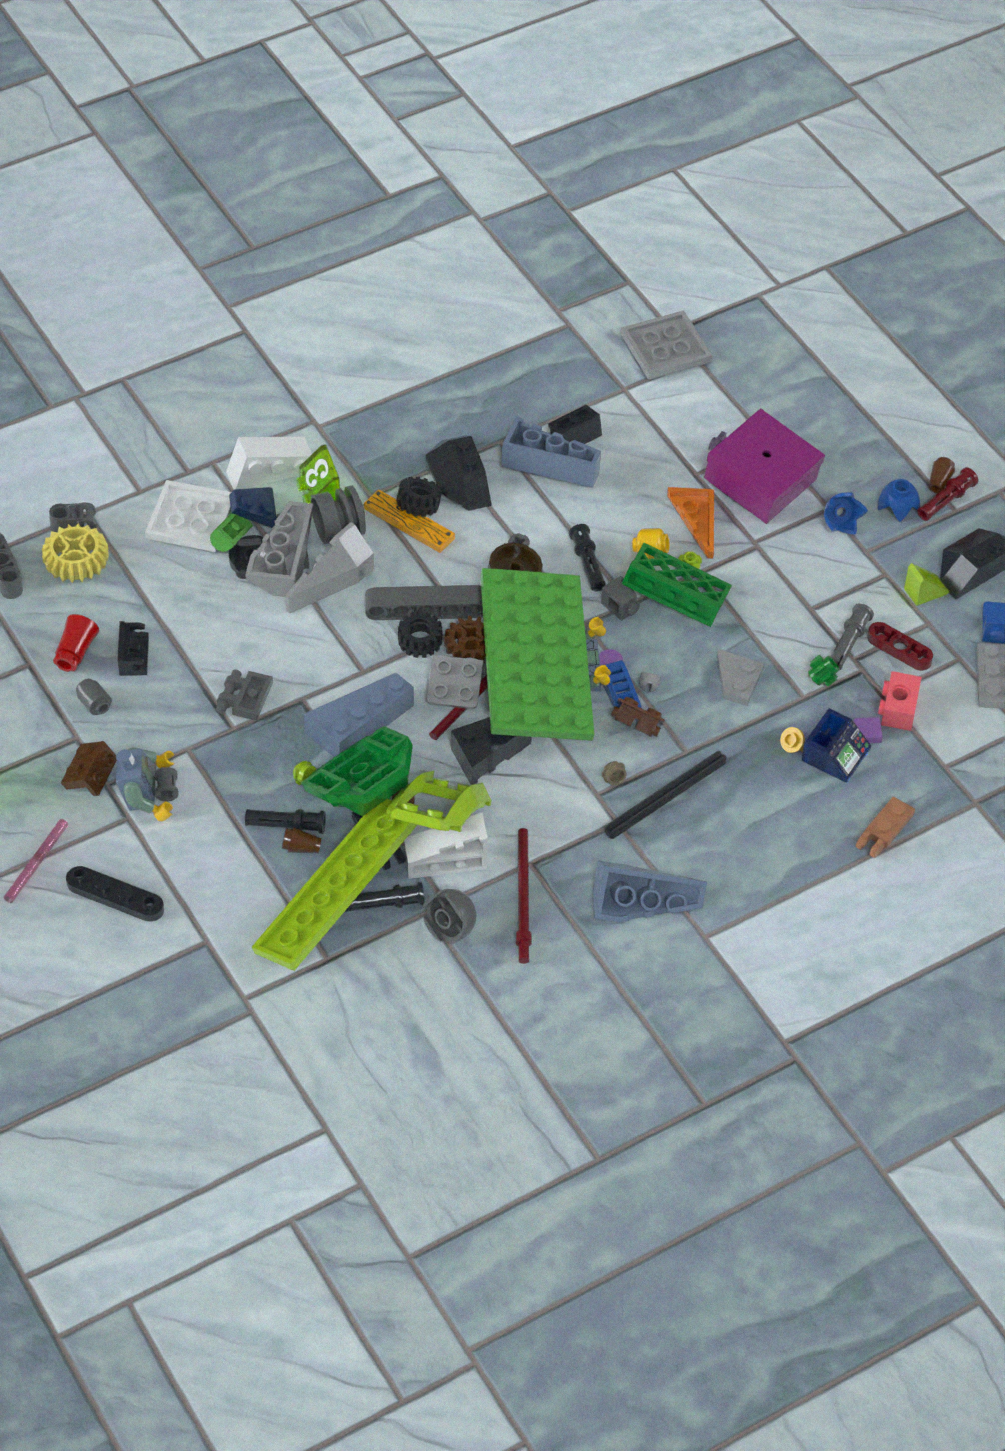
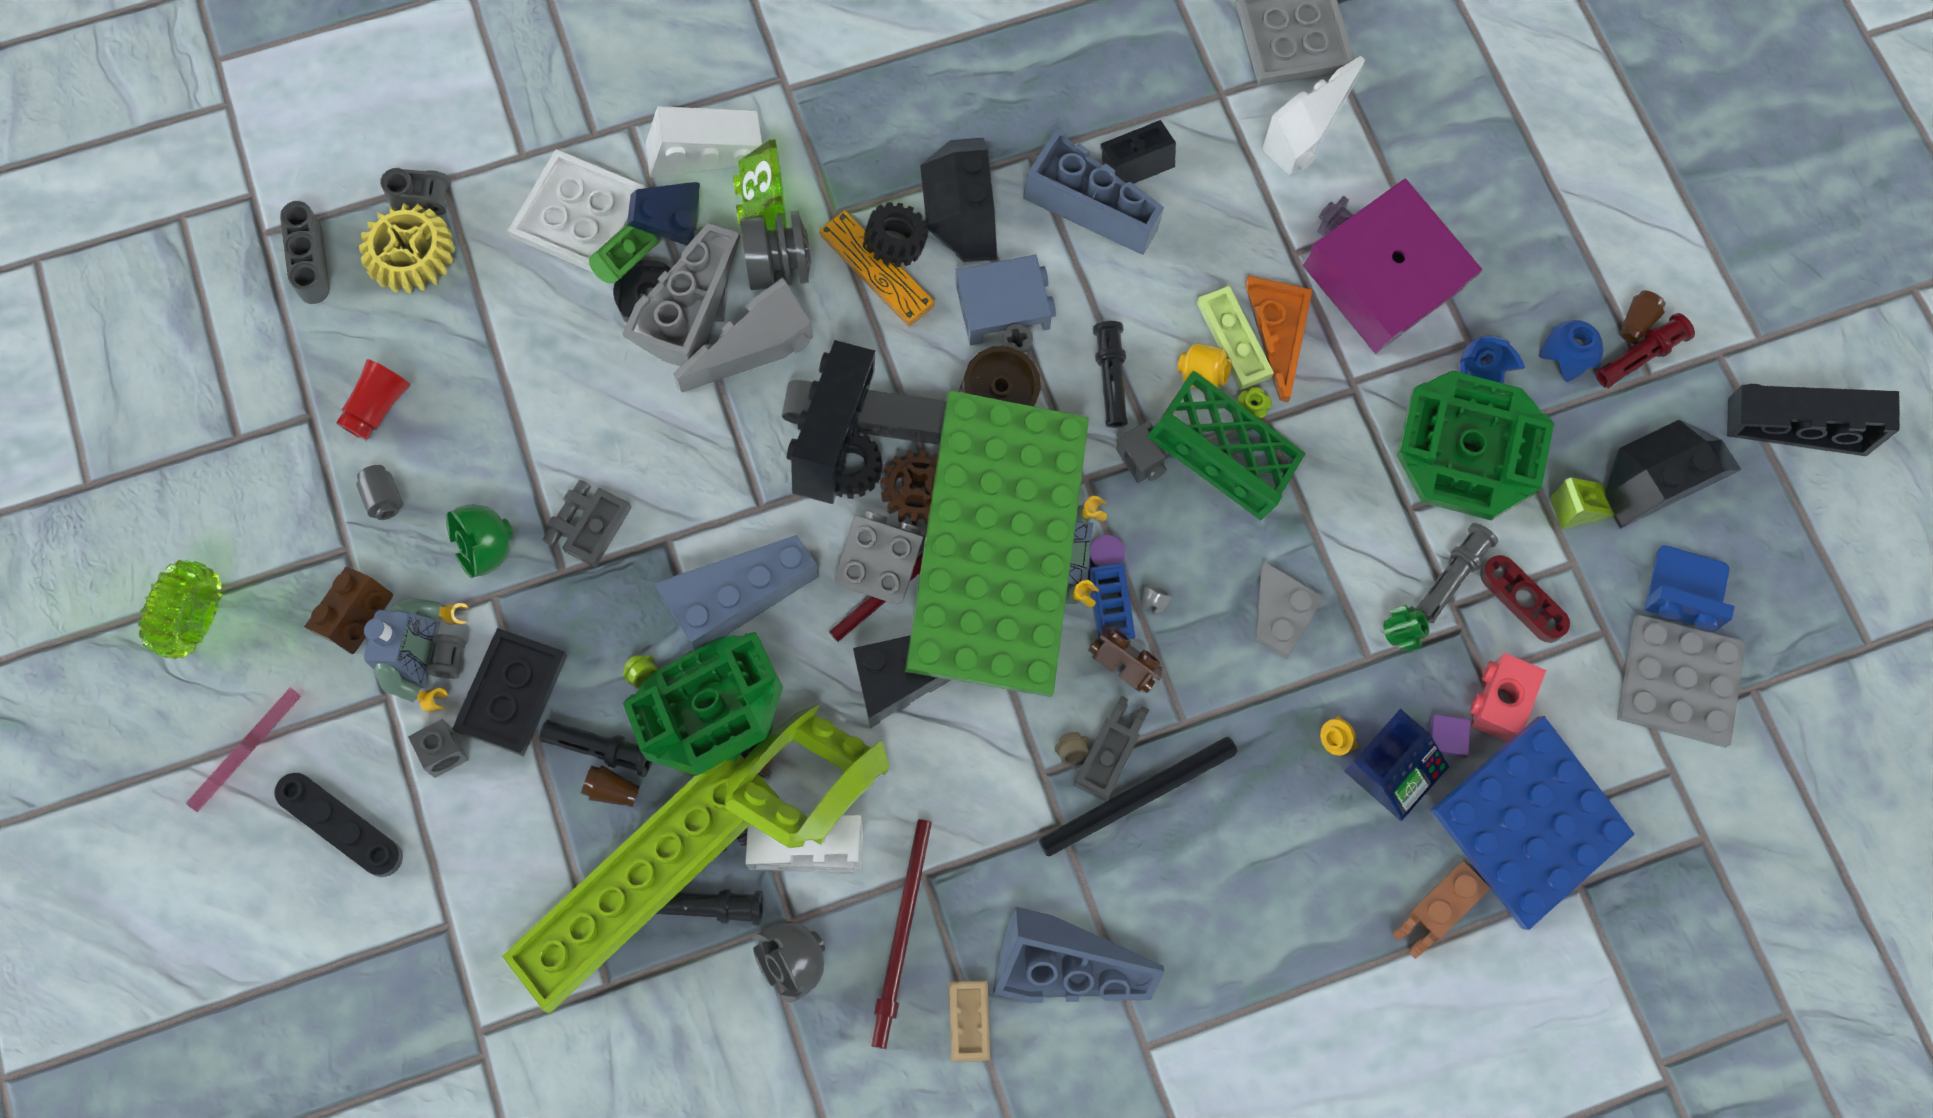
camera: 10 degrees right, 20 degrees up
black hinge [118,621,149,676] -> none
none -> dark grey brick [408,719,469,778]
none -> green cylinder [446,504,513,578]
none -> black plate [452,628,567,757]
none -> black wedge [786,340,875,504]
none -> tan plate [949,981,991,1062]
none -> sand blue panel [955,254,1056,345]
none -> dark grey hinge [1073,696,1149,802]
none -> yellowish green plate [1197,285,1274,391]
none -> white wedge [1262,56,1365,176]
none -> green piece [1397,370,1554,521]
none -> blue plate [1431,716,1635,930]

